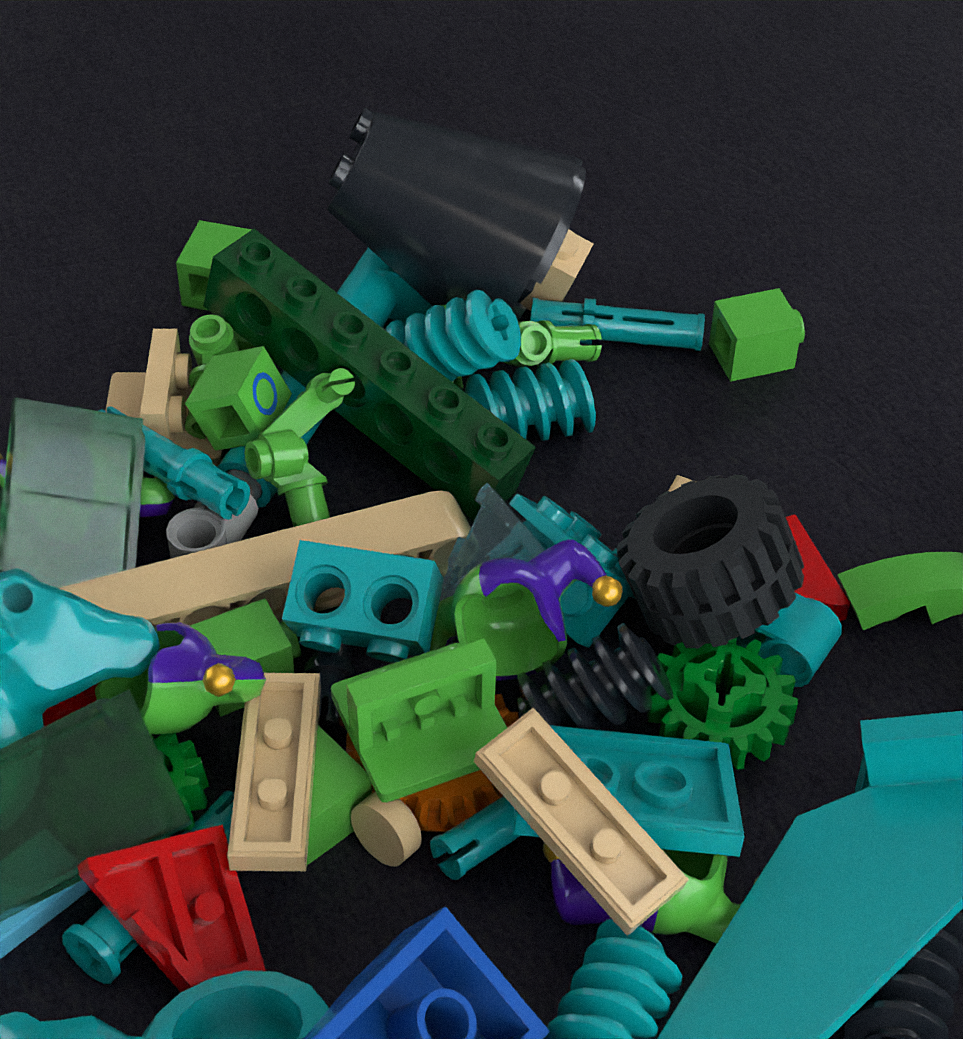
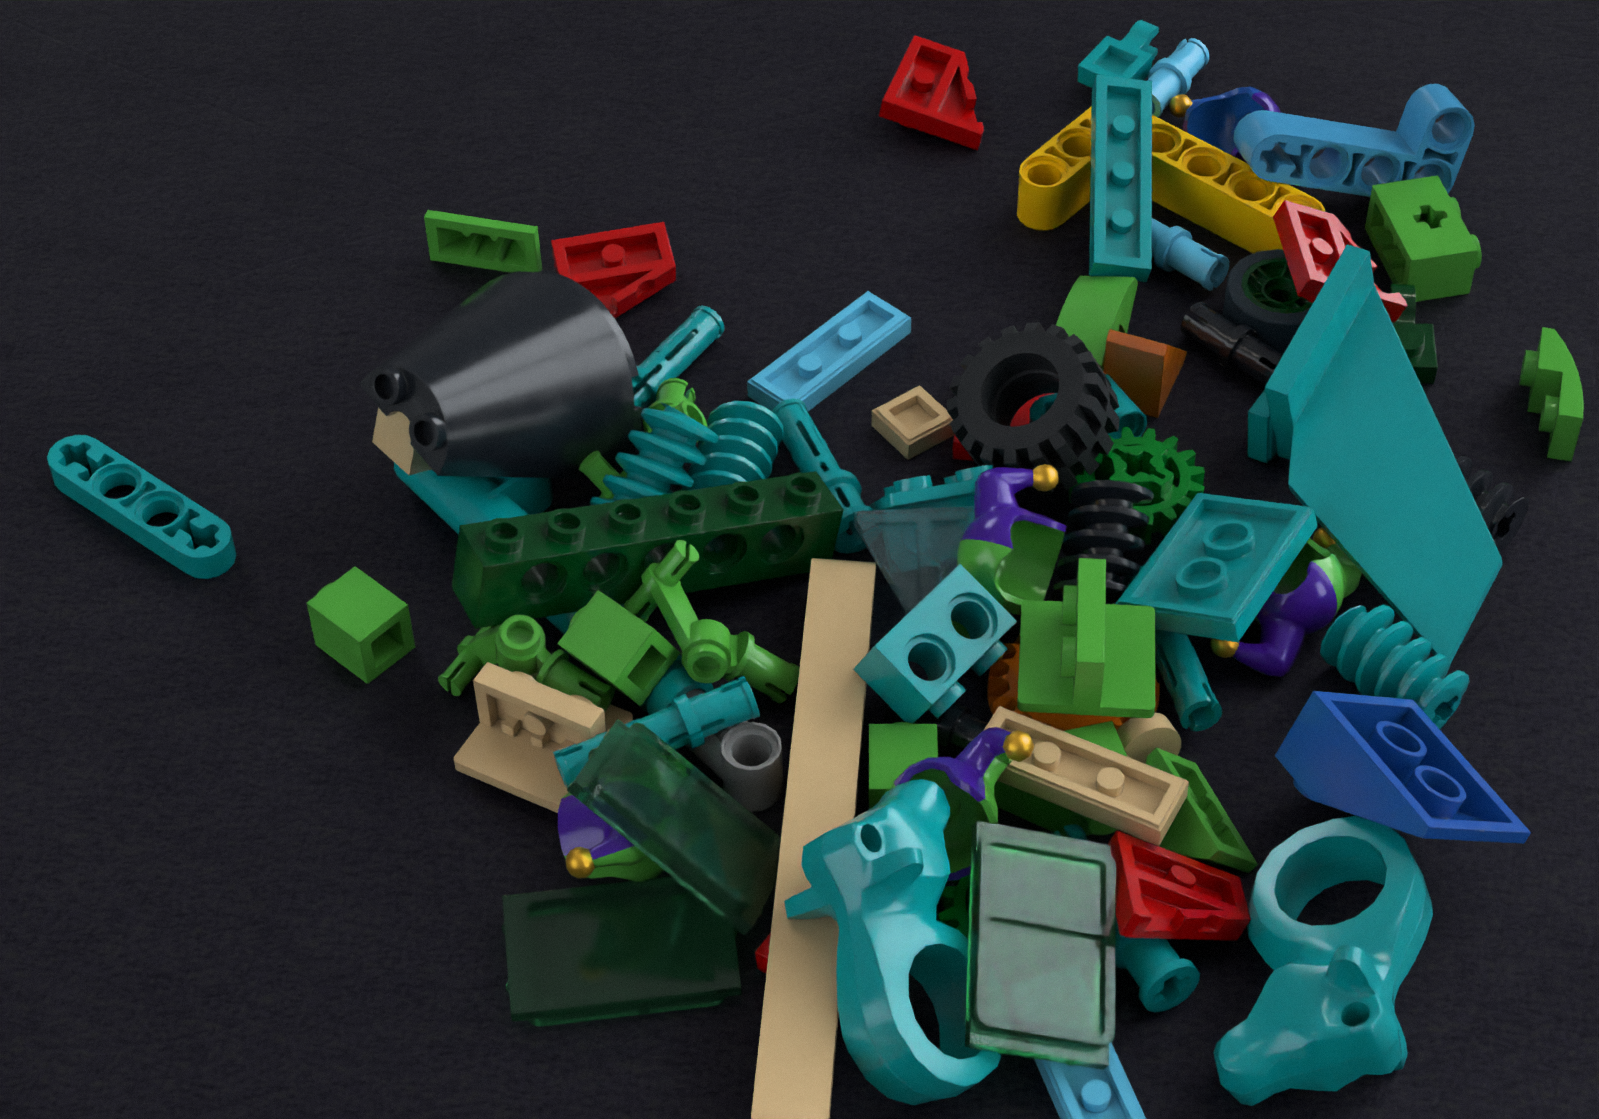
camera: 60 degrees left, 0 degrees up
tan tile [474,708,689,936] -> none
bright green brick [709,288,805,382] -> none
none -> teal beam [47,435,237,579]
none -> bright green slope [424,210,542,273]
none -> red wing [551,222,676,318]
none -> medium azure tile [747,291,911,411]
none -> teal pin [772,398,881,554]
none -> orange slope [1103,329,1187,418]
none -> bright green slope [1133,747,1258,873]

